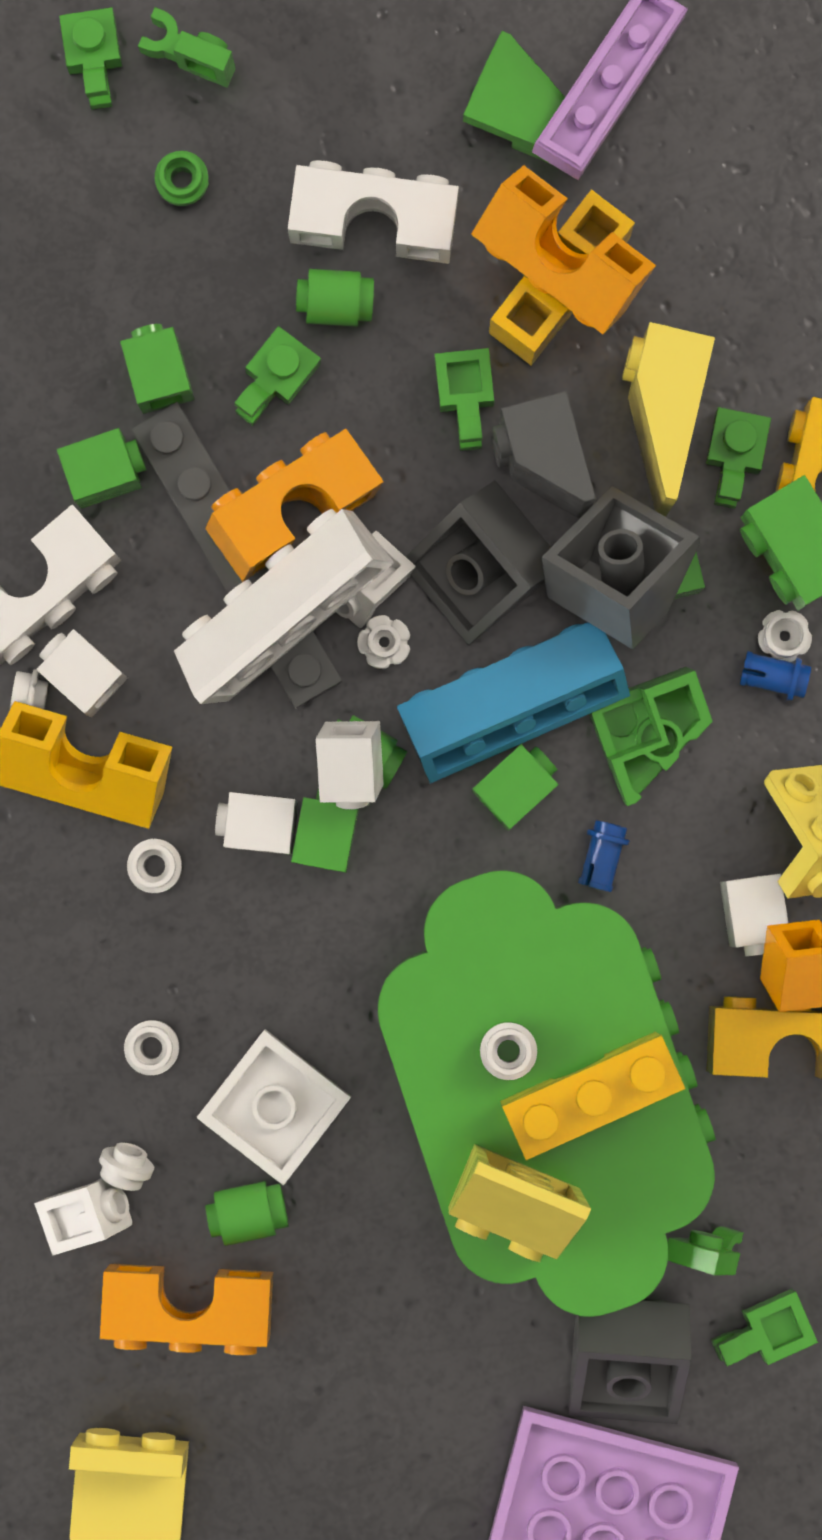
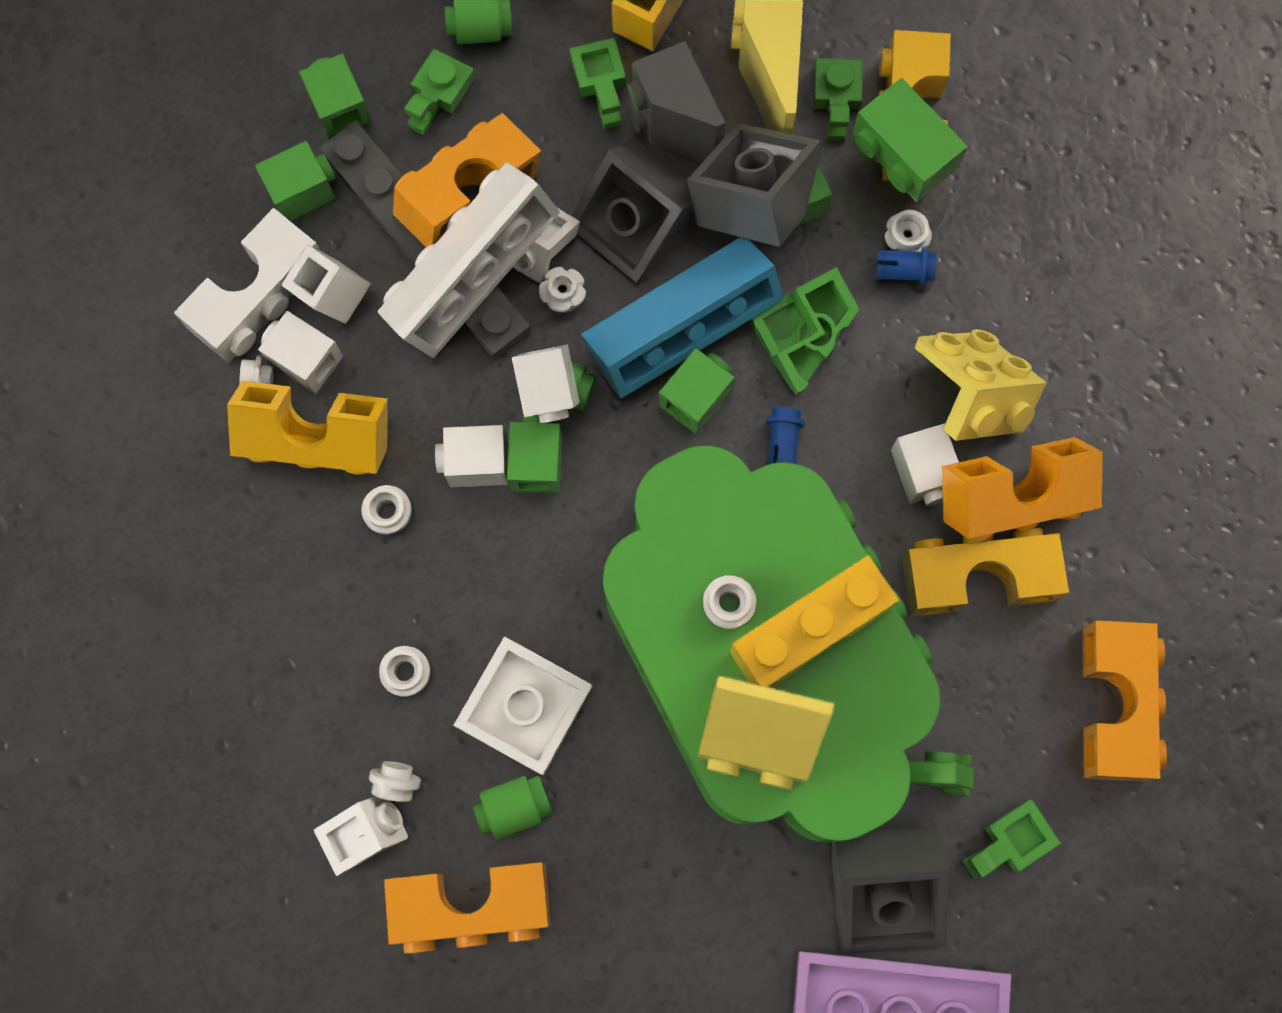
camera: 10 degrees left, 10 degrees down
none -> white brick [281,244,371,324]

